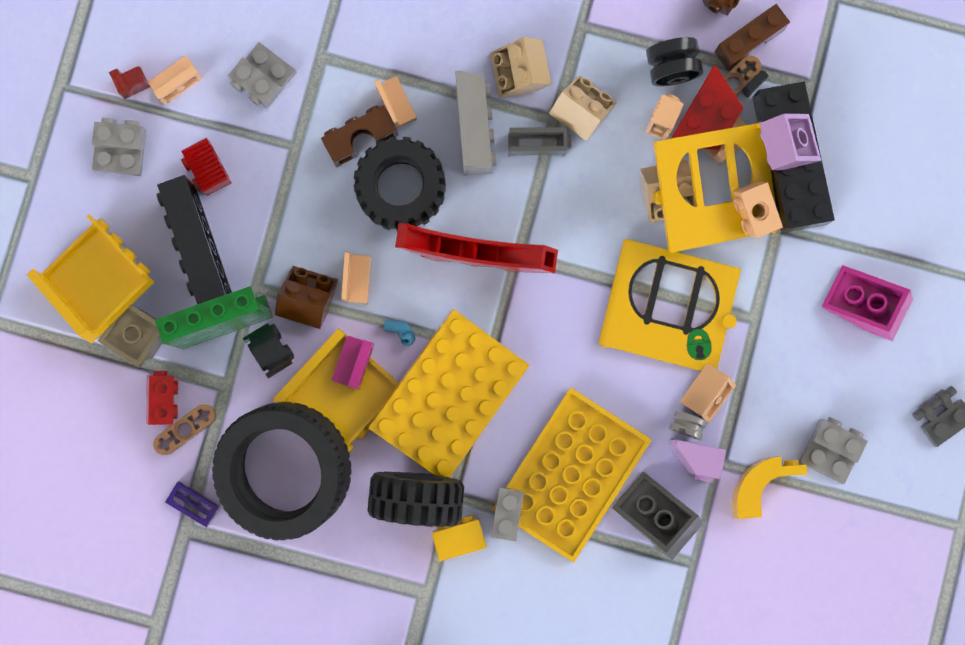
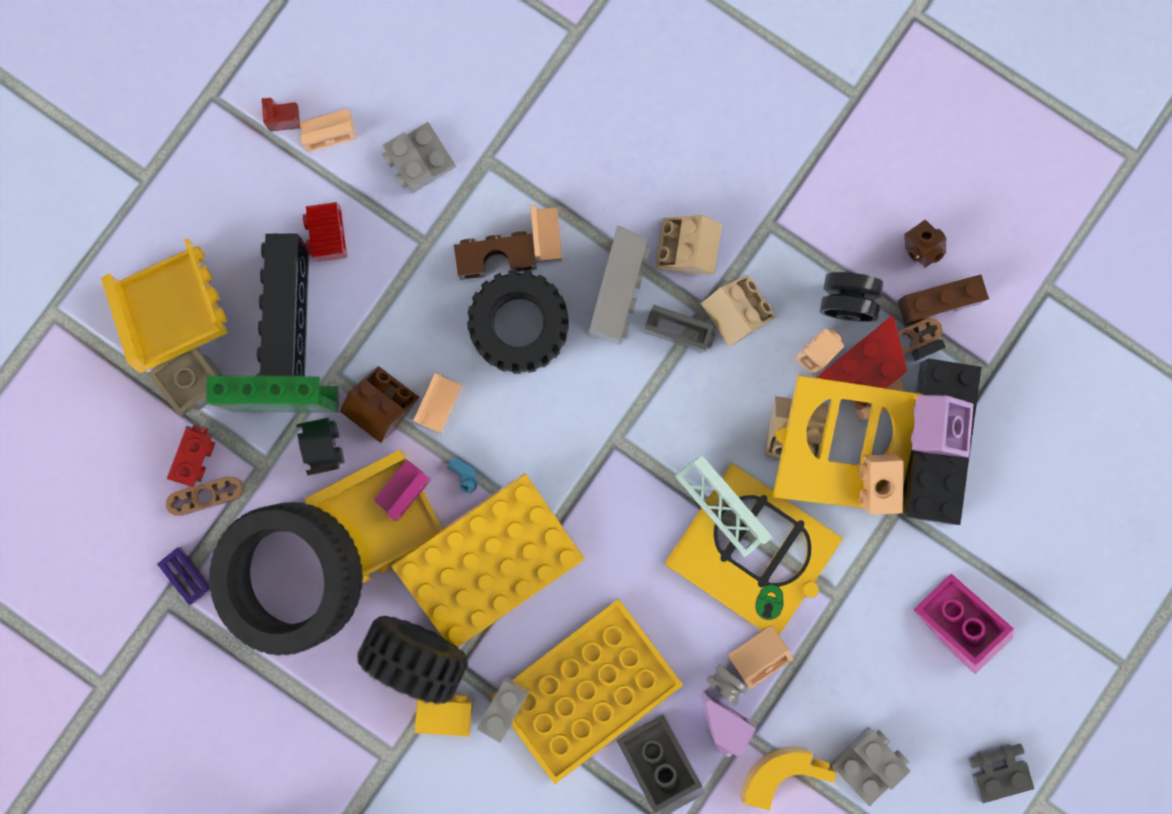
camera: 20 degrees right, 0 degrees up
light grey plate [92,118,147,176] -> none
red arch [395,223,558,274] -> none
none -> light aqua fence [675,455,773,557]

